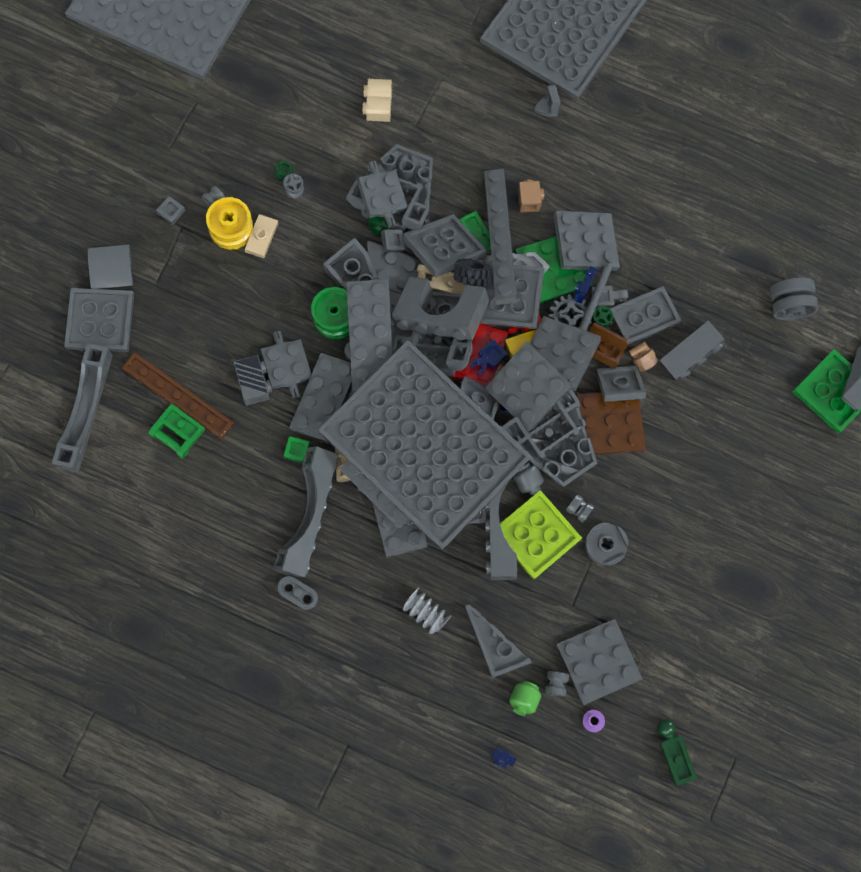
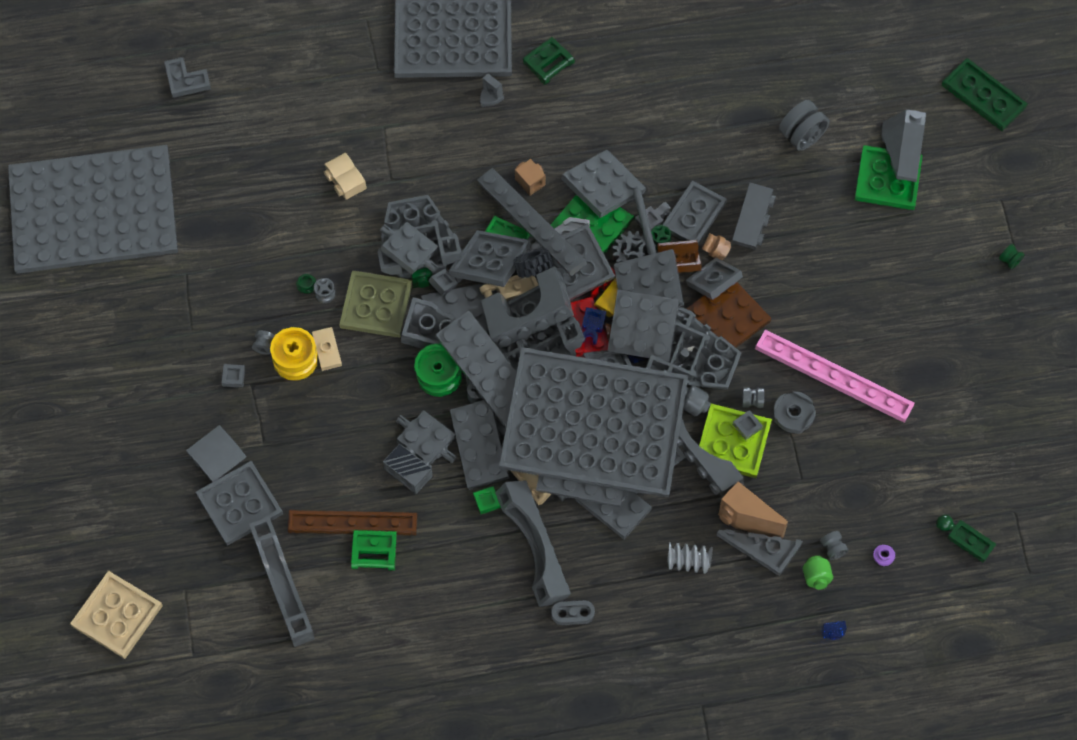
camera: 25 degrees left, 10 degrees down
dark grey plate [556,619,642,705] -> none
clear blue plate [574,266,597,304] -> none
none -> olive plate [339,270,413,338]
none -> dark green plate [523,37,575,85]
none -> medium nougat slope [718,482,788,539]
none -> dark grey plate [732,410,763,440]
none -> bright pink plate [755,330,915,423]

